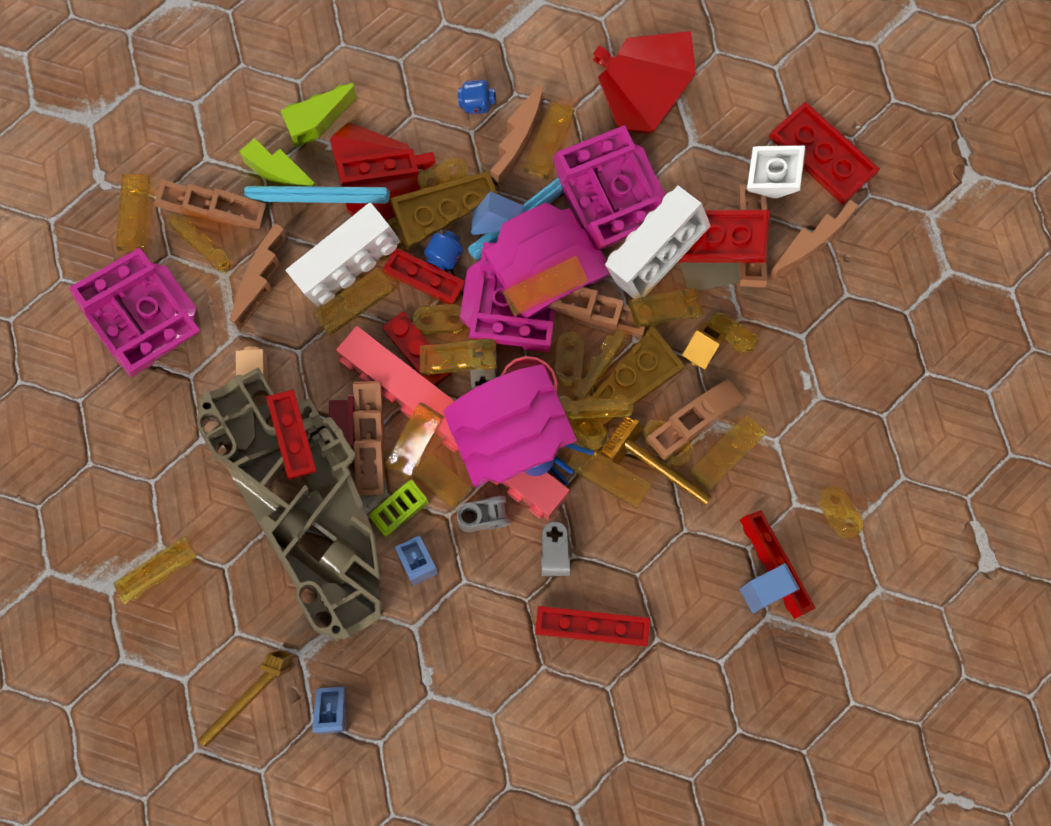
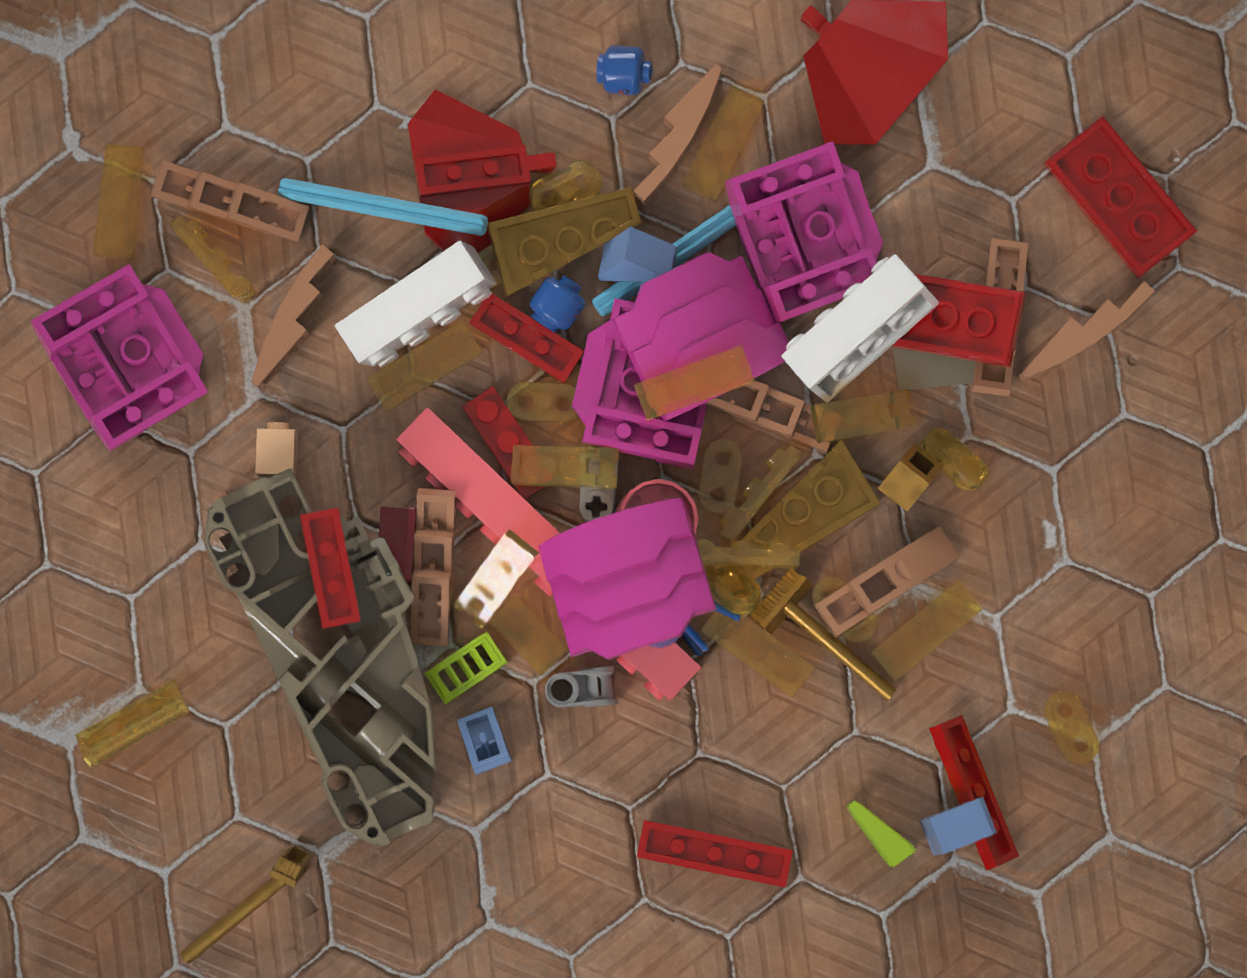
camera: 10 degrees right, 10 degrees up
lime slope [239,138,316,187] -> none
lime slope [280,83,357,148] -> none
medium blue slope [312,687,347,734] -> none
light grey piece [541,521,570,576] -> none
white slope [747,146,805,199] -> none
none -> lime slope [846,800,916,867]

